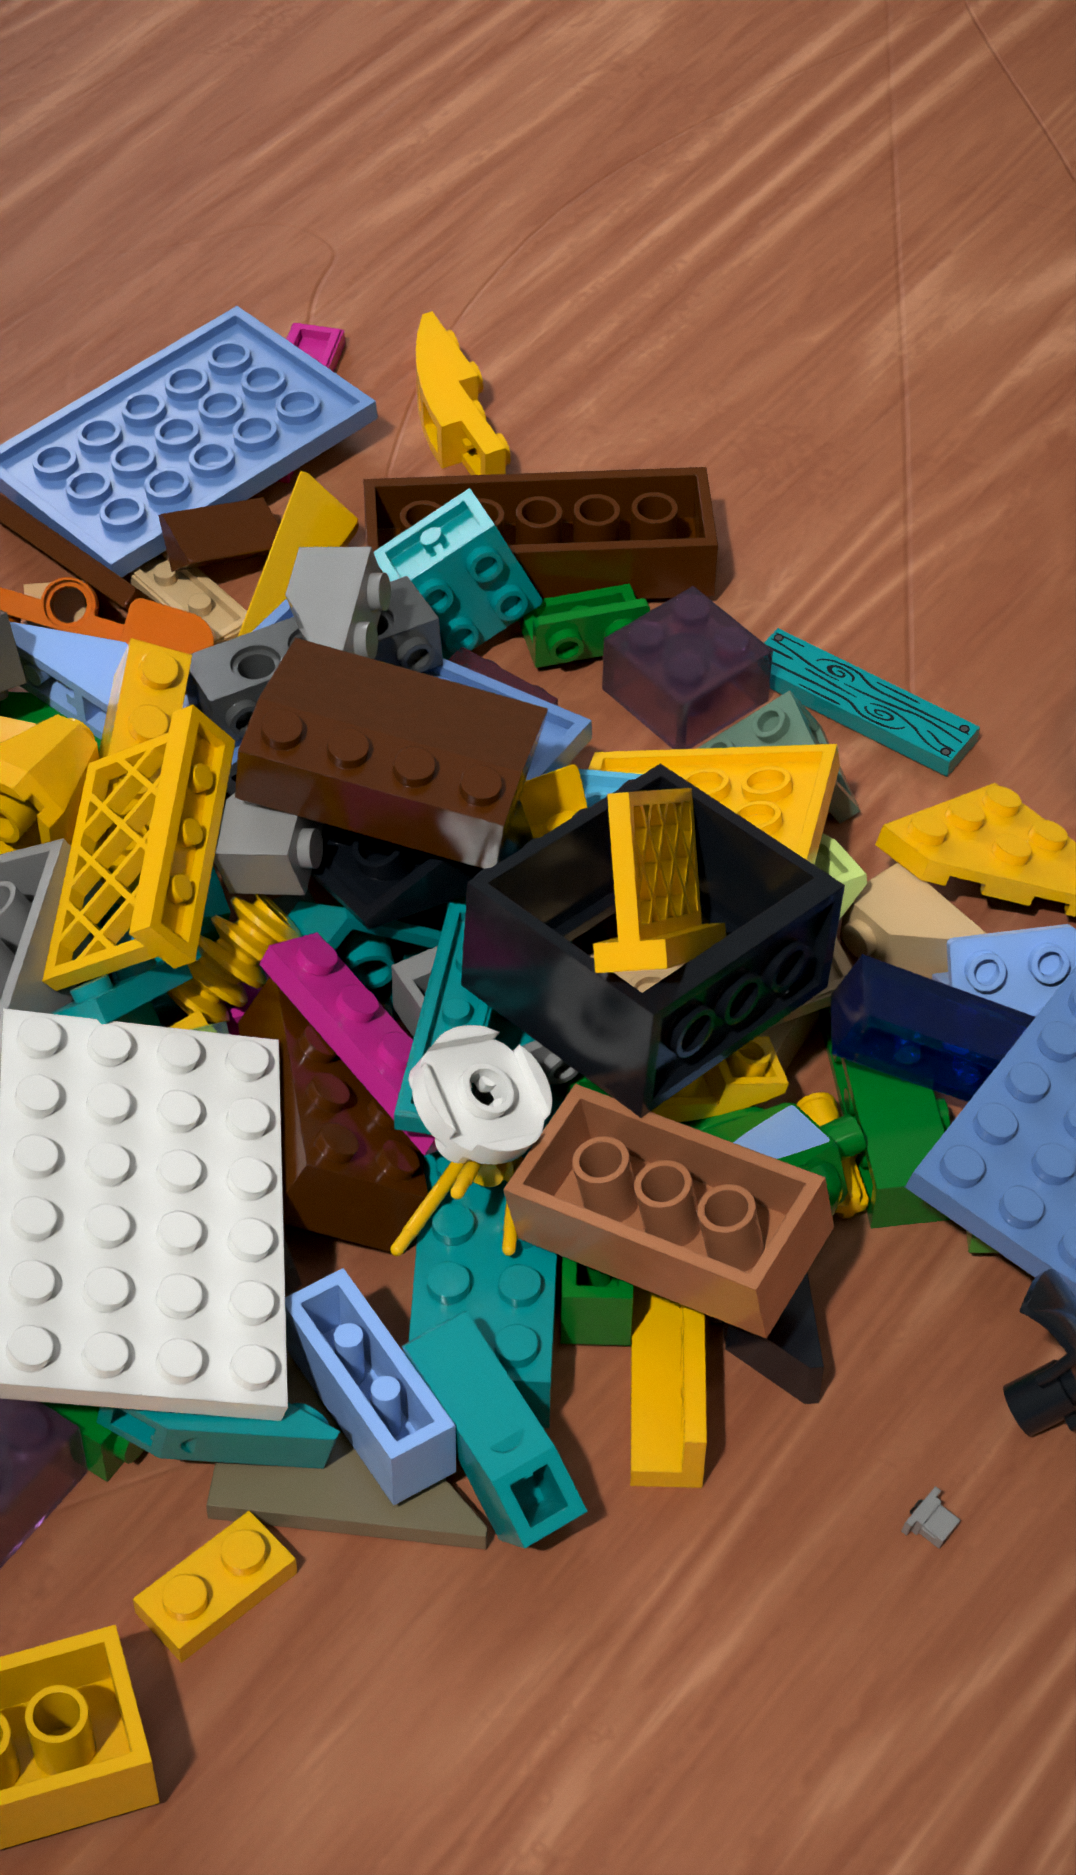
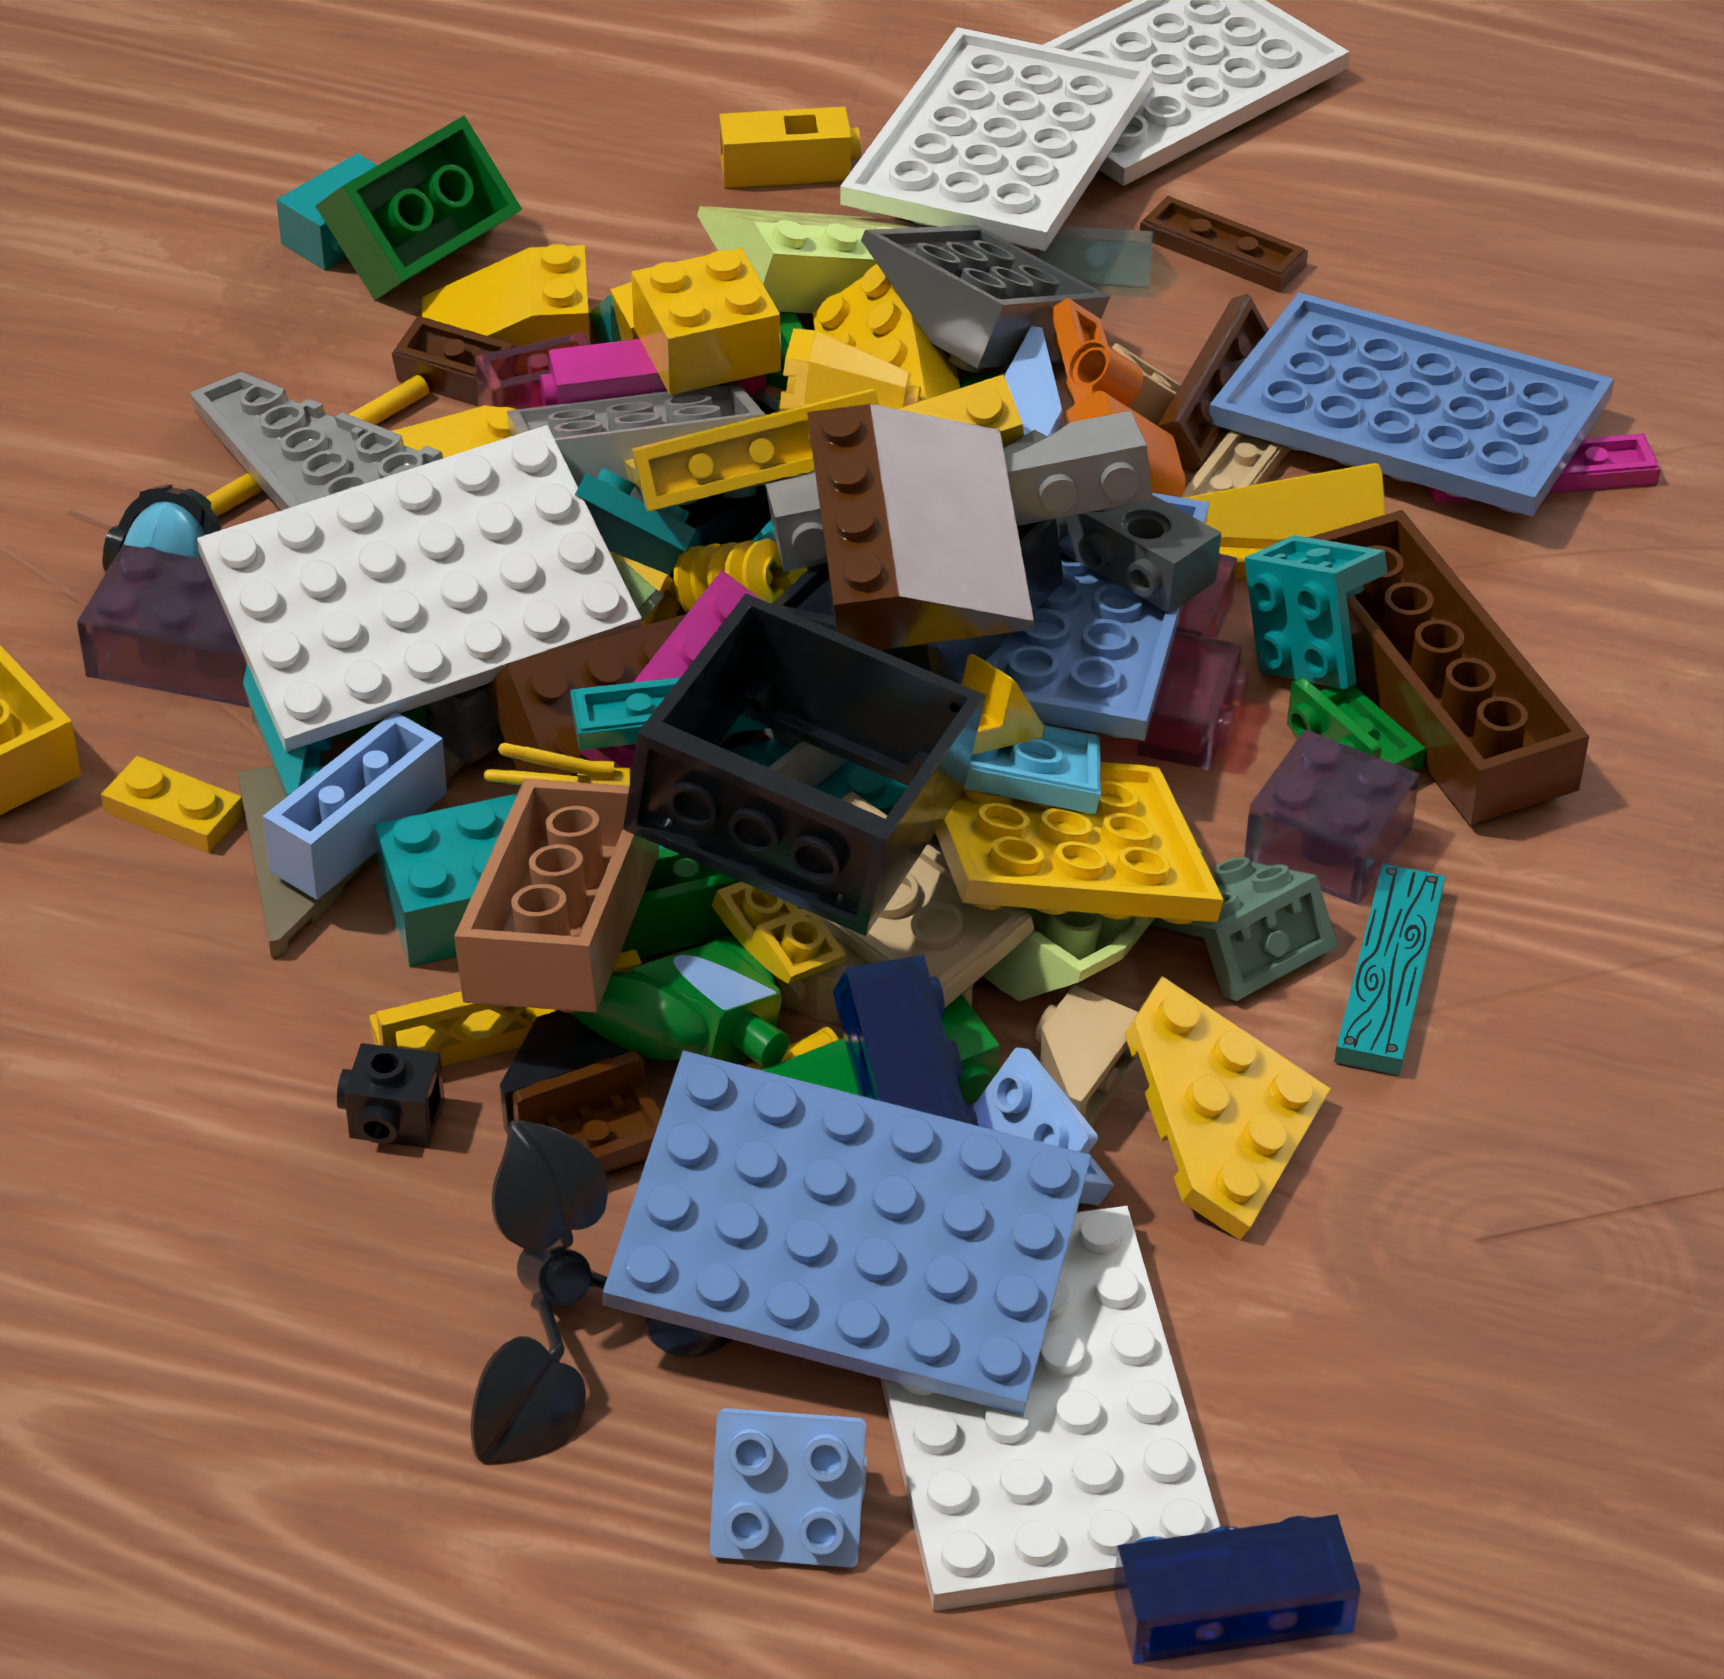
camera: 70 degrees right, 5 degrees down
reddish brown slope [158,497,279,572] -> none
teal slope [402,1311,588,1549] -> none
white plate [408,1025,553,1165] -> none
yellow slope [415,311,511,475] -> none
yellow fence [593,788,726,973] -> none
light grey piece [901,1486,961,1548] -> none
none -> black brick [337,1043,445,1148]
none -> reddish brown bracket [513,1050,662,1173]

